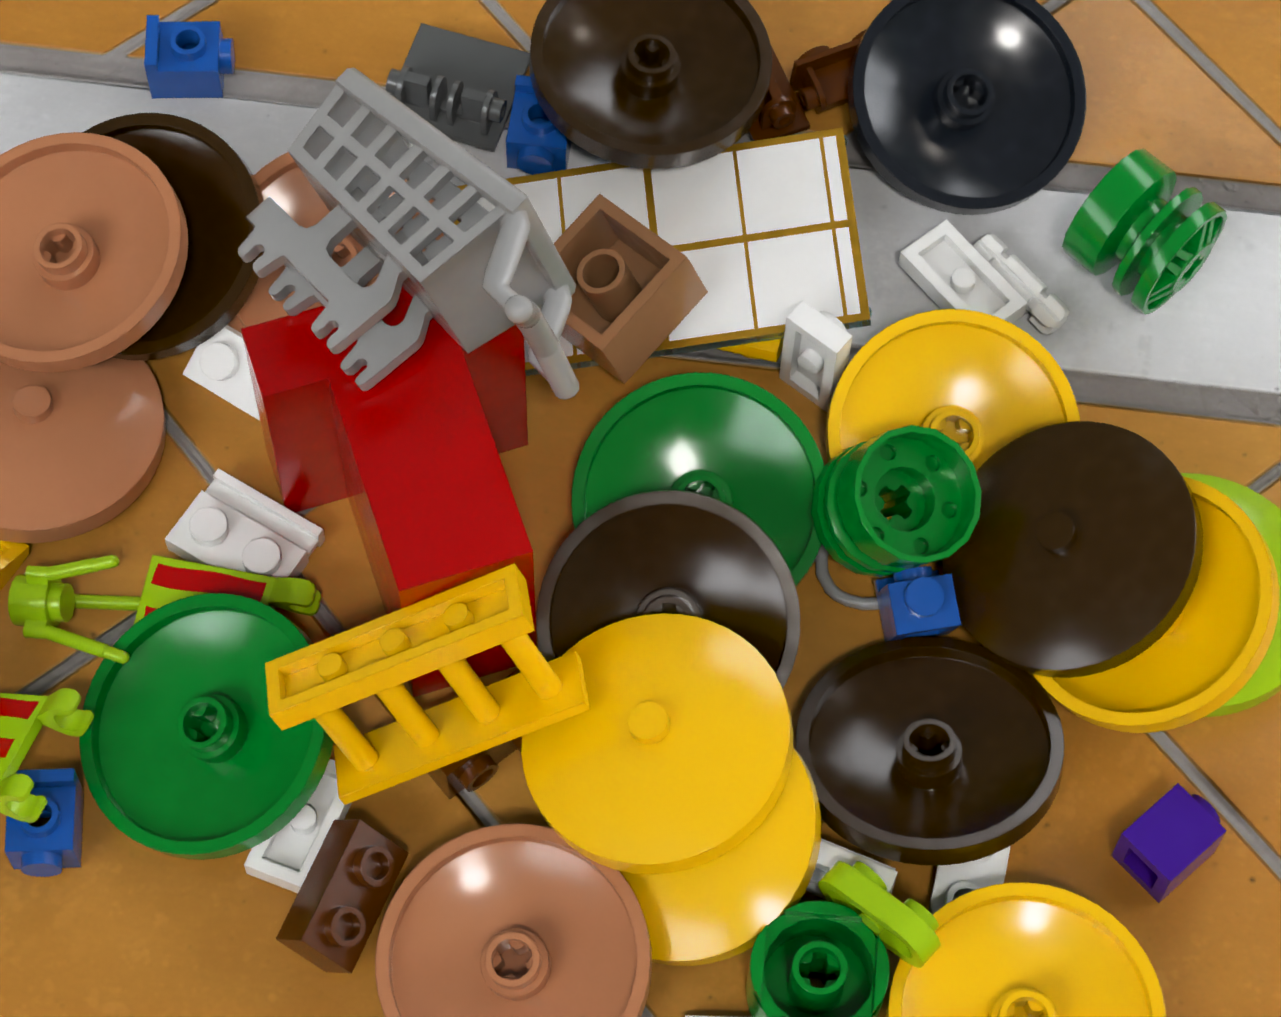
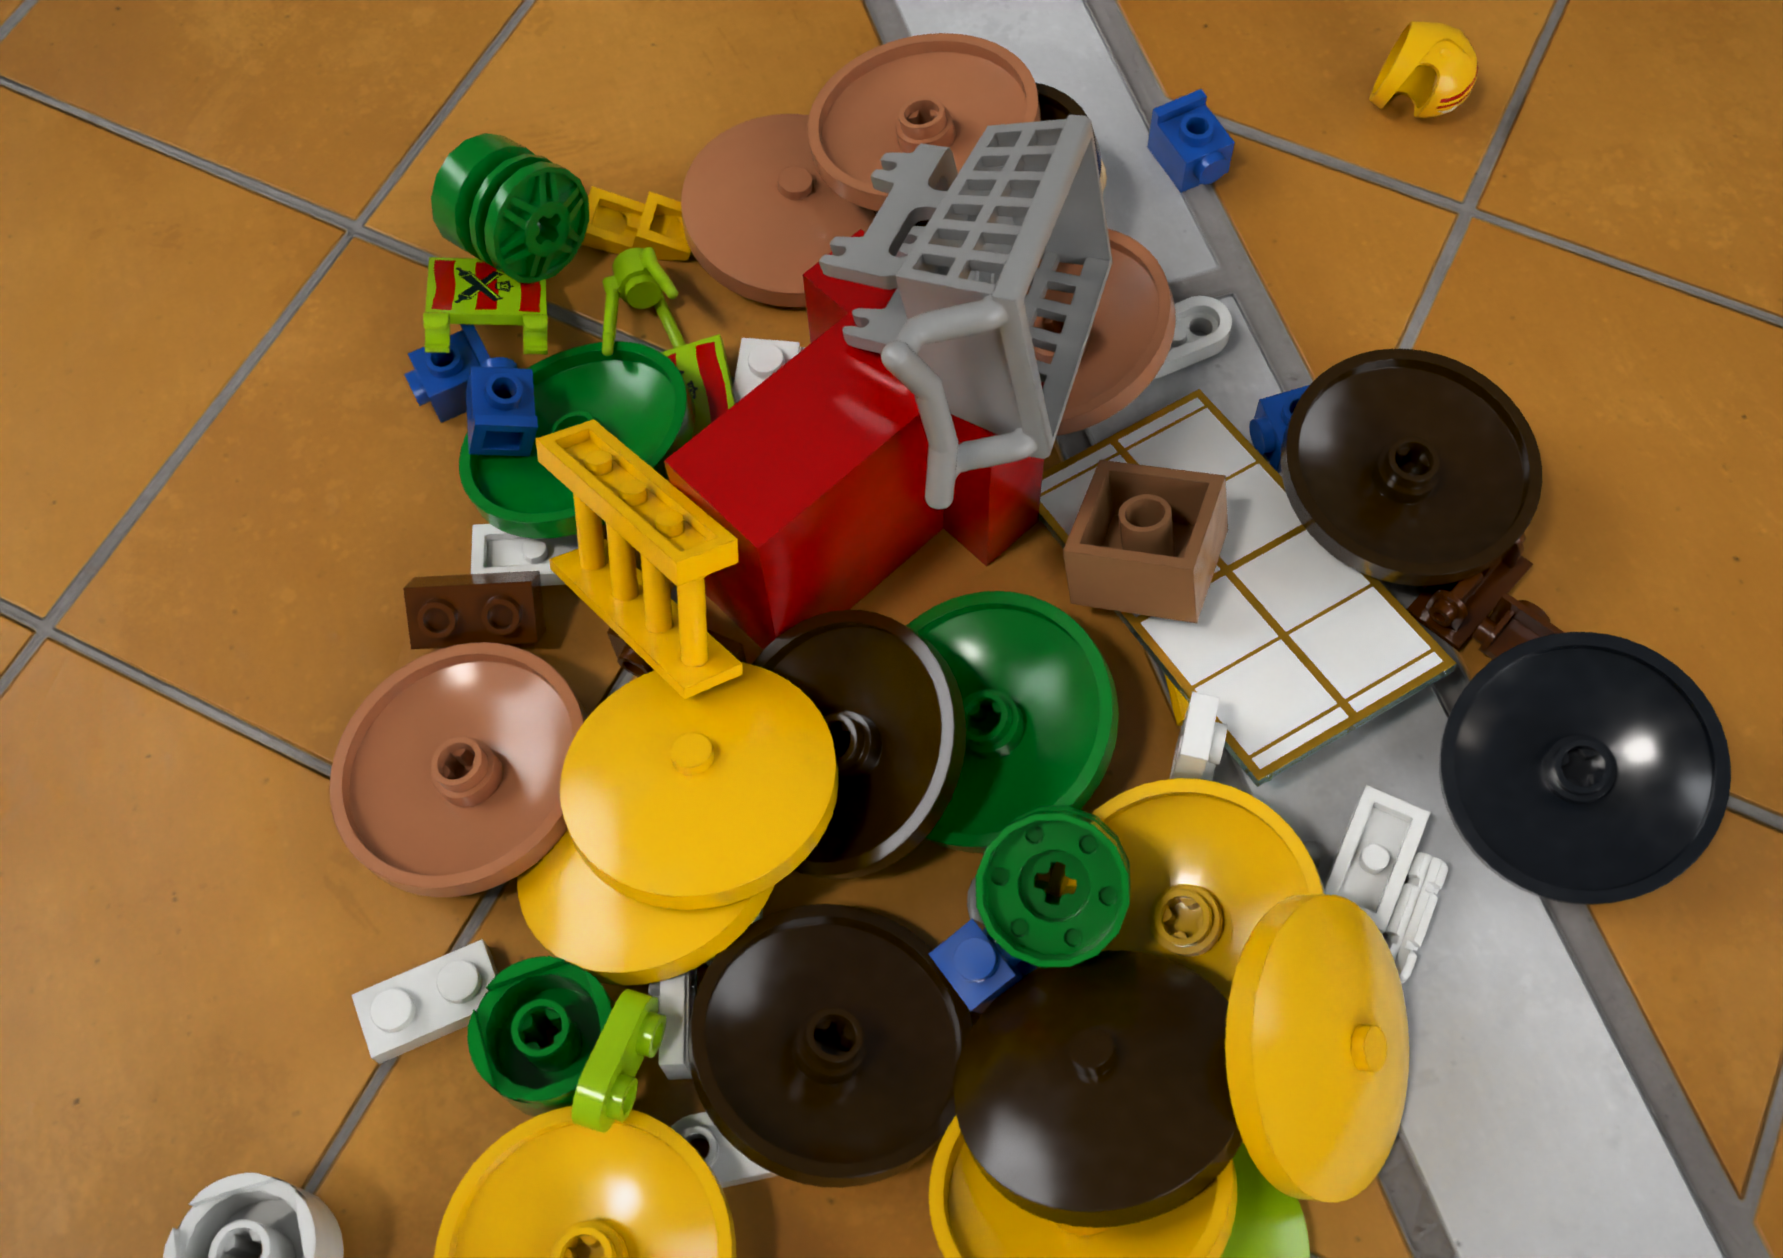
camera: 70 degrees right, 0 degrees up
dark grey hinge [386,23,530,152] -> none
green wheel [1062,149,1227,315] -> none
none -> blue brick [466,357,538,456]
none -> yellow dish [1225,895,1409,1203]

